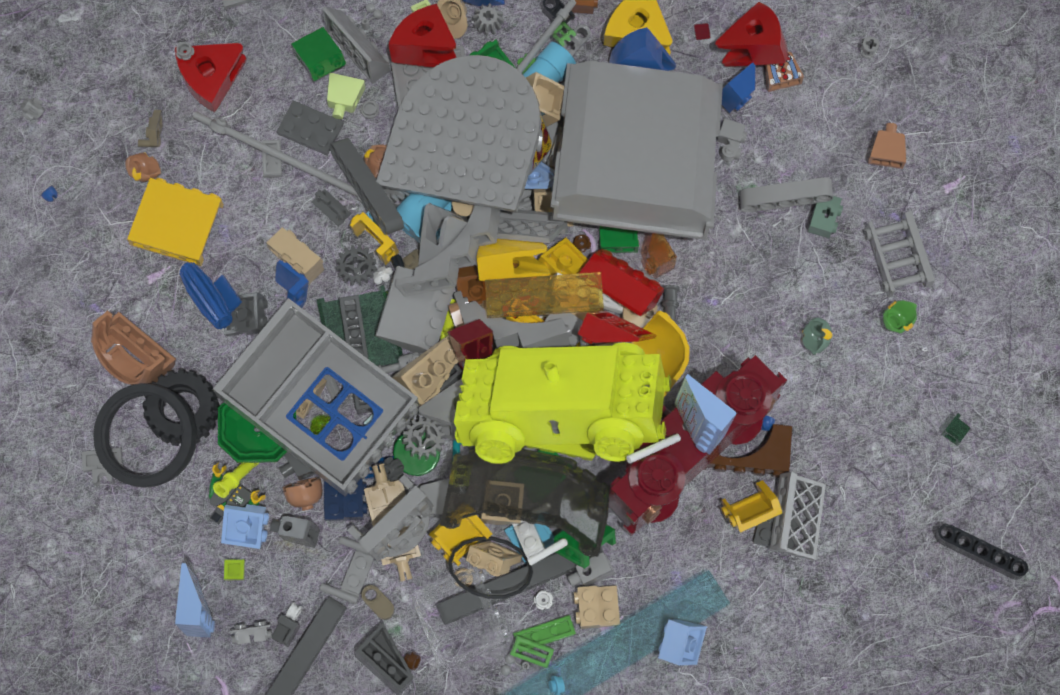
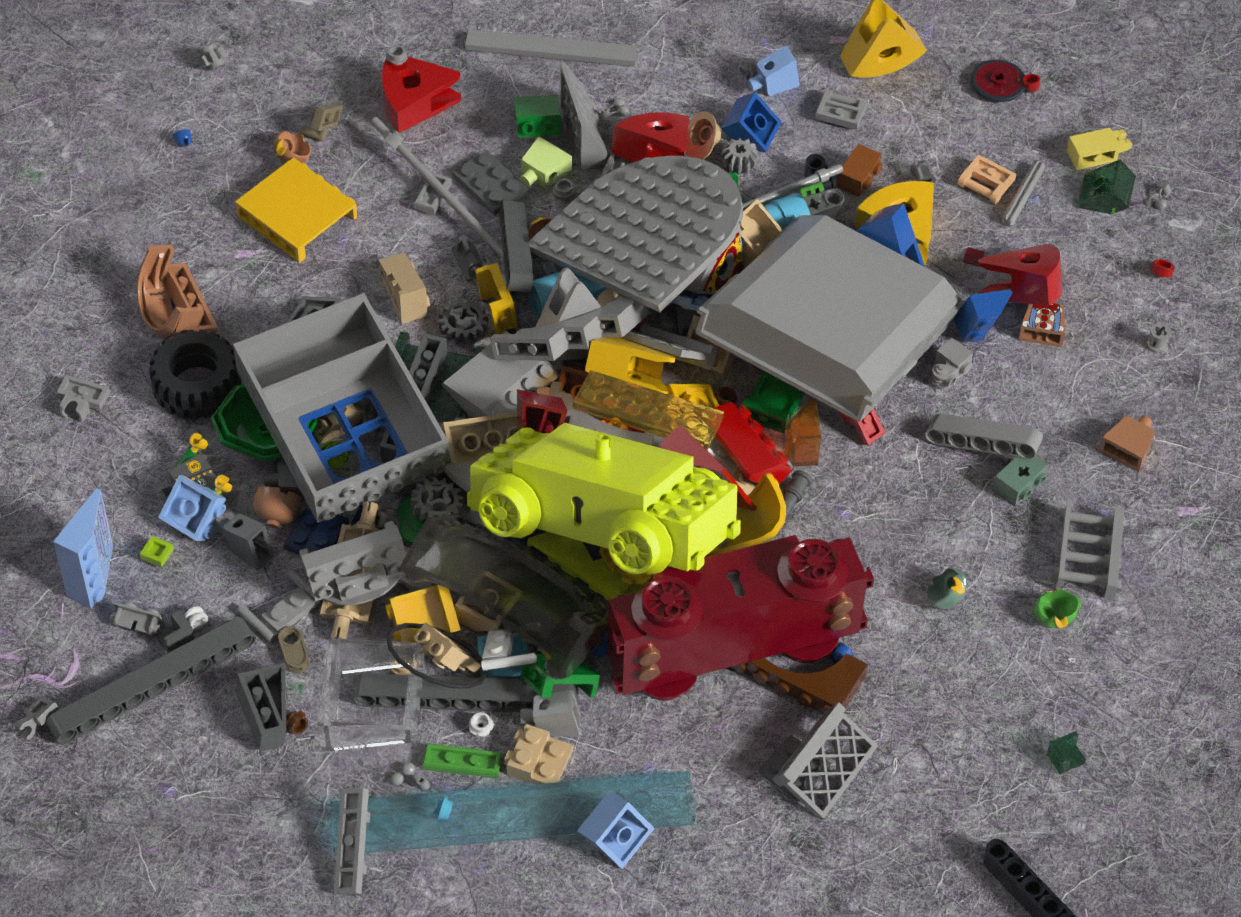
camera: 25 degrees right, 20 degrees down
black tyre [93,384,197,488] -> none
blue plate [179,262,242,330] -> none
neon yellow pin [213,463,259,498] -> none
blue bracket [275,260,309,308] -> none
bright green tile [509,635,554,668] -> none
white bar [626,434,681,464] -> none
light blue slope [674,374,737,455] -> none
yellow panel [721,480,782,533] -> none

